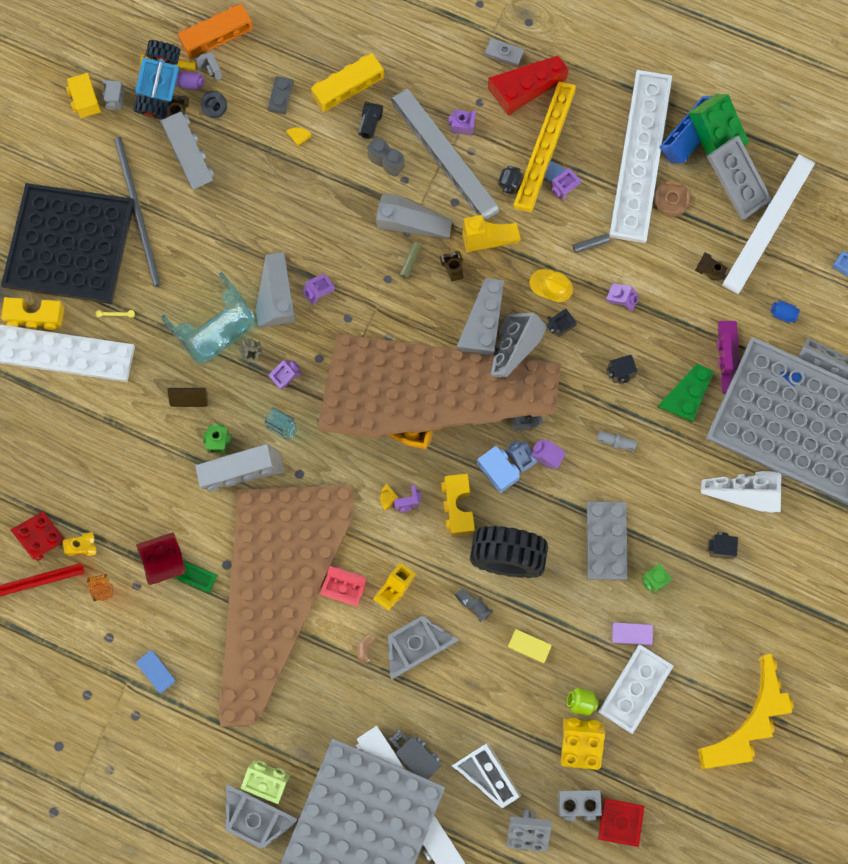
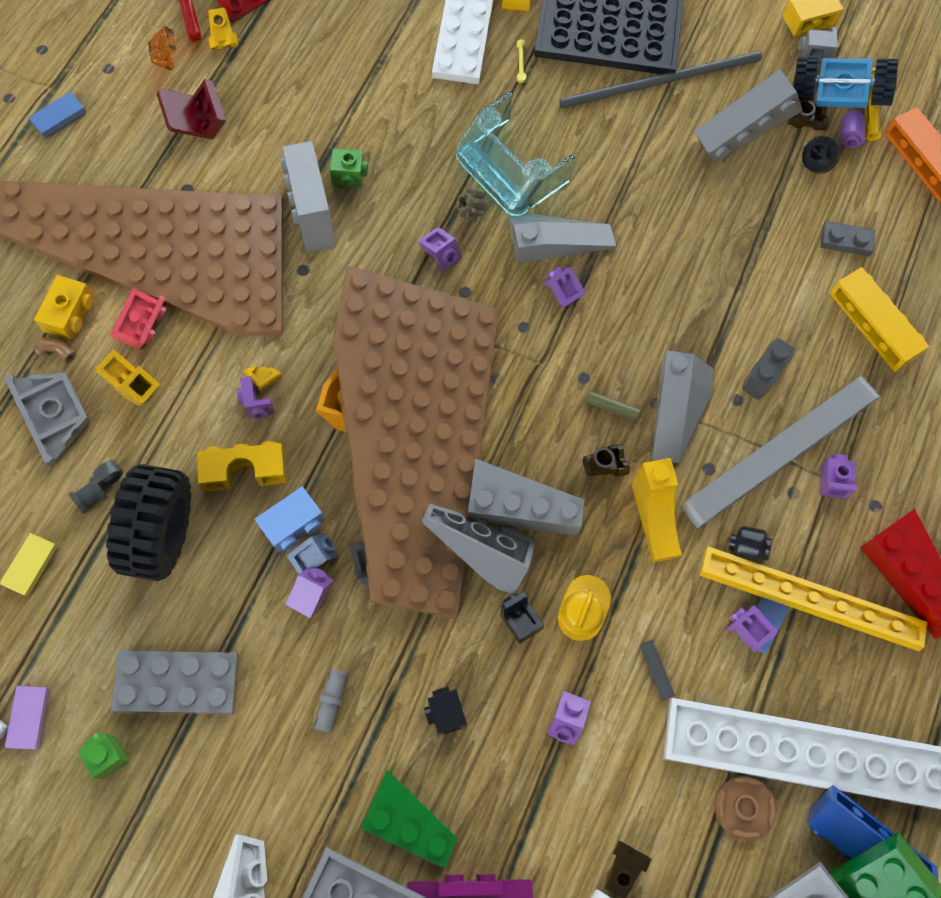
camera: 85 degrees right, 5 degrees down
dark brown slope [167,388,208,407] -> none
green tile [174,560,218,594] -> none
light grey bracket [195,52,222,81] -> none
clear light blue brick [264,407,297,440] -> none
yellow tile [286,127,312,147] -> none
black piece [358,101,383,139] -> none
black brick [707,532,738,560] -> none
none -> yellow brick [34,275,94,341]

